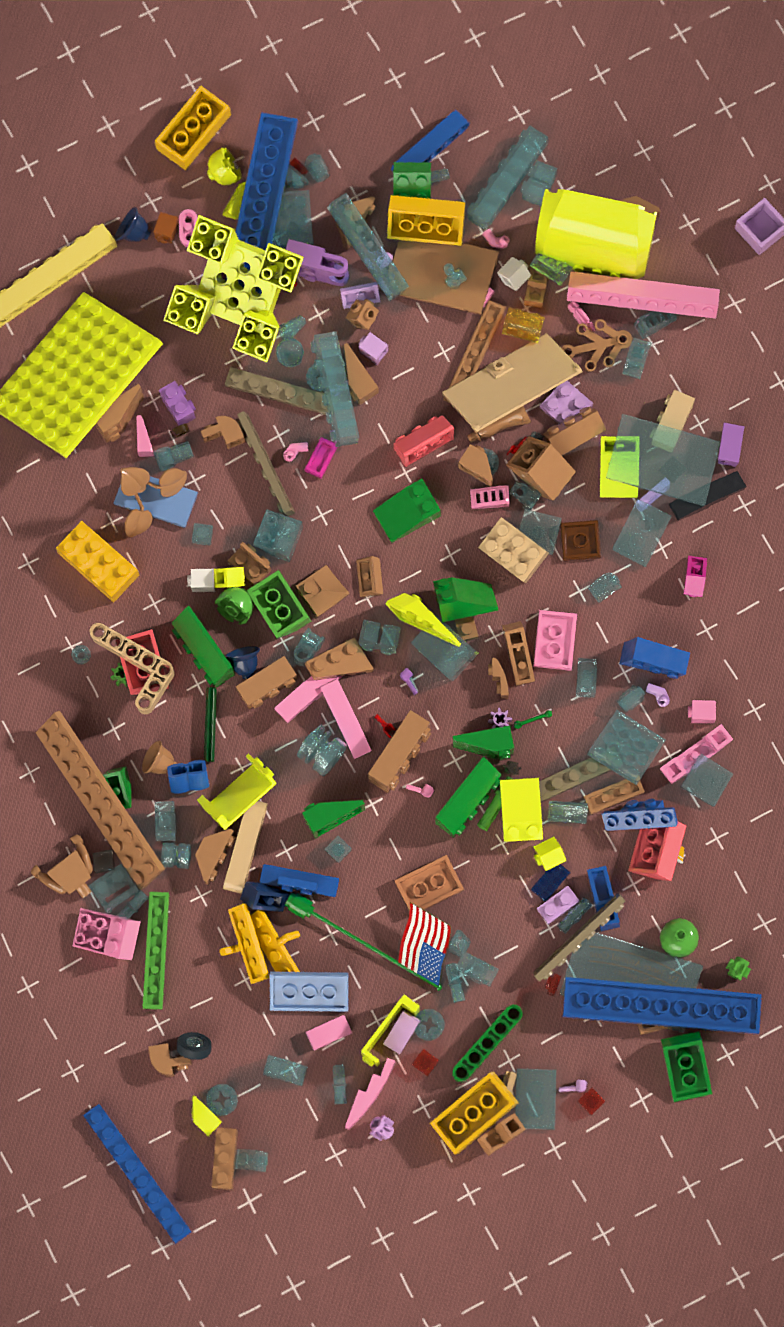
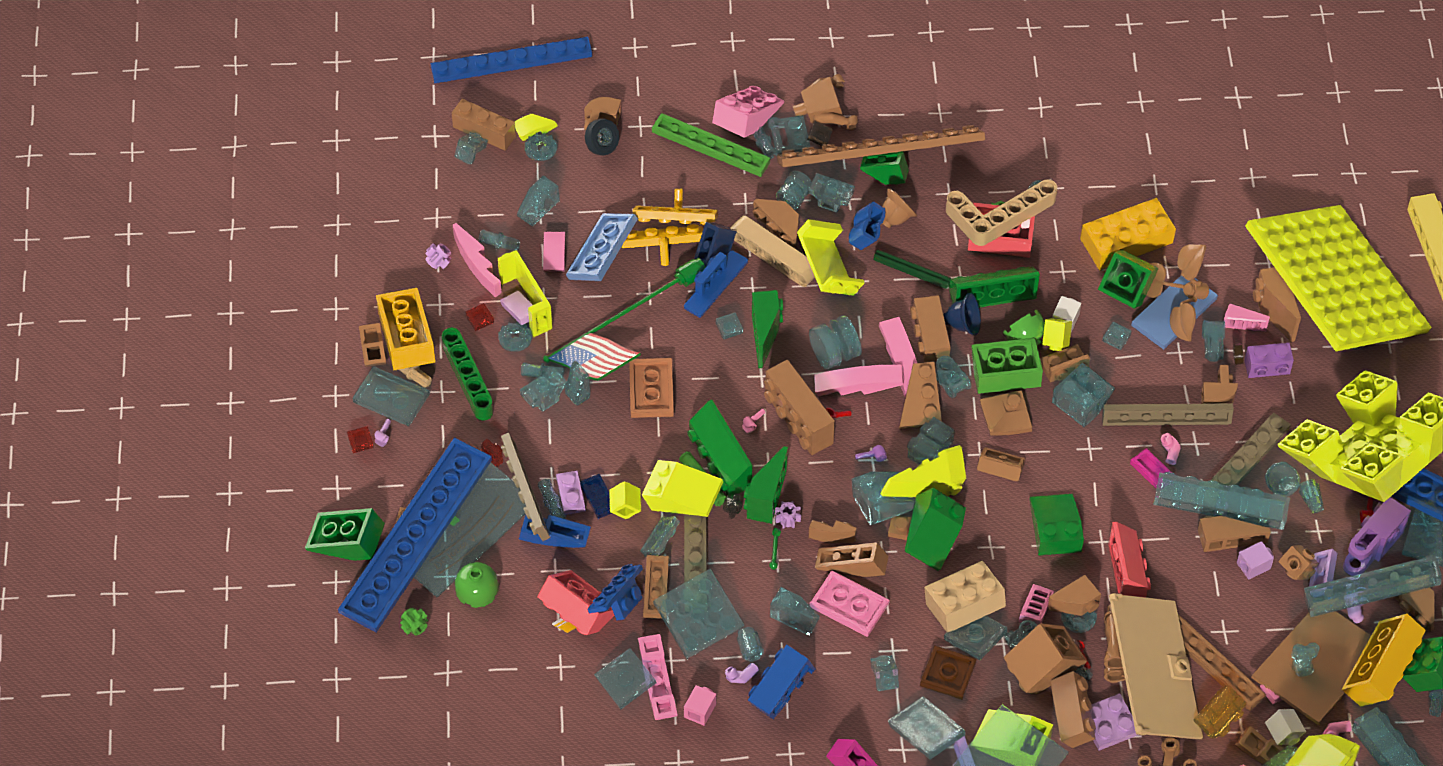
camera: 110 degrees right, 20 degrees down
none -> green brick [1098,250,1159,309]

